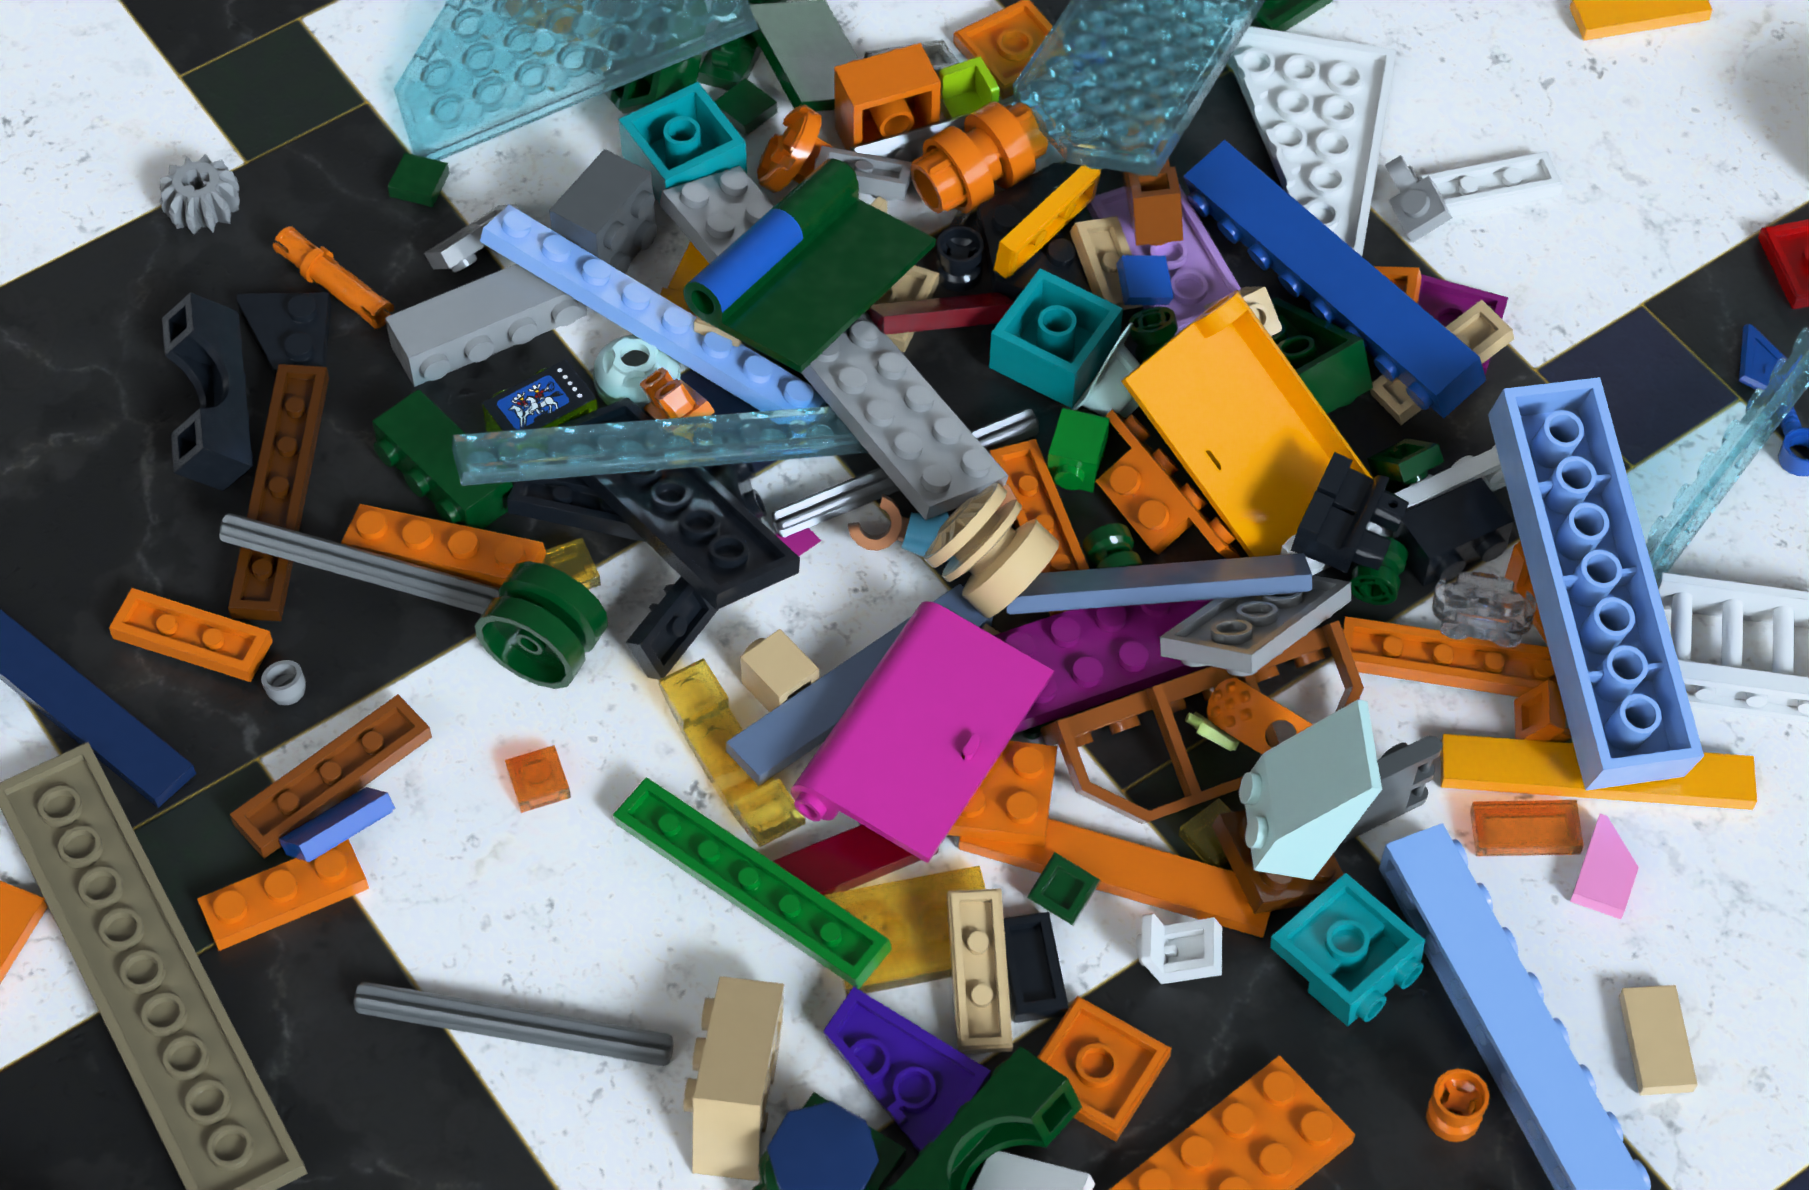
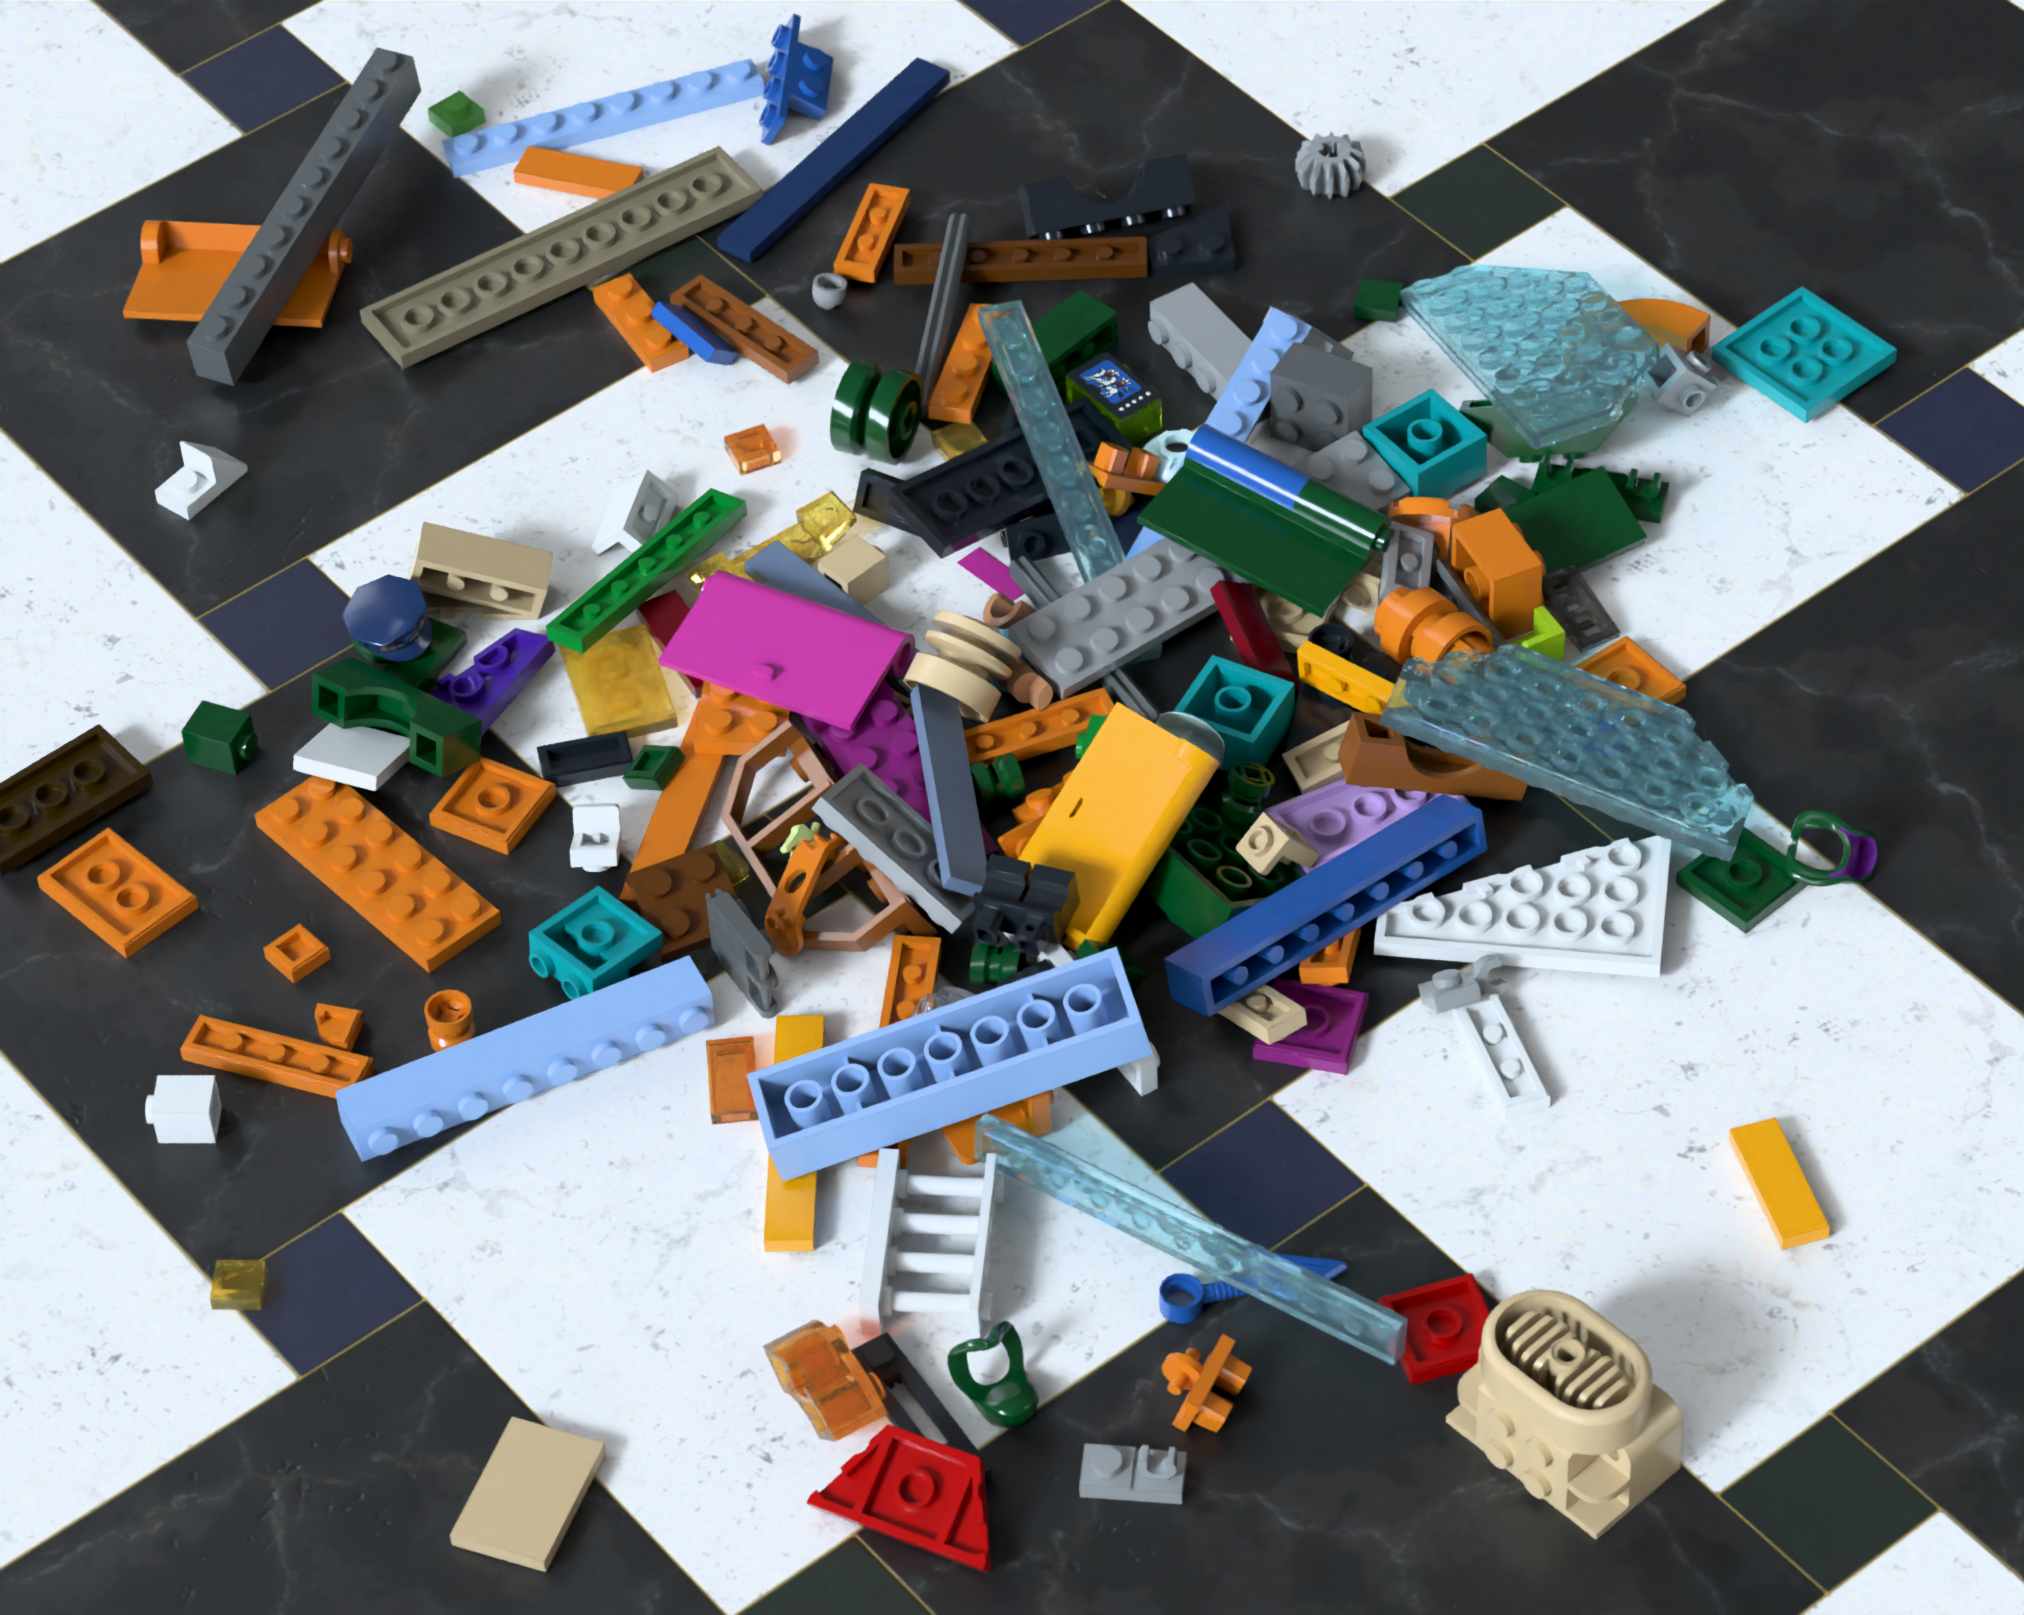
camera: 90 degrees right, 10 degrees down
orange pin [273,226,394,329] -> none
dark grey axle [354,982,674,1066] -> none
tan tile [947,889,1013,1054] -> none
blue tile [1116,255,1174,305] -> none
light aqua slope [1239,700,1382,880] -> none
bright pink tile [1570,814,1639,919] -> none
tan tile [1619,985,1698,1096] -> none
none -> white panel [591,469,679,555]

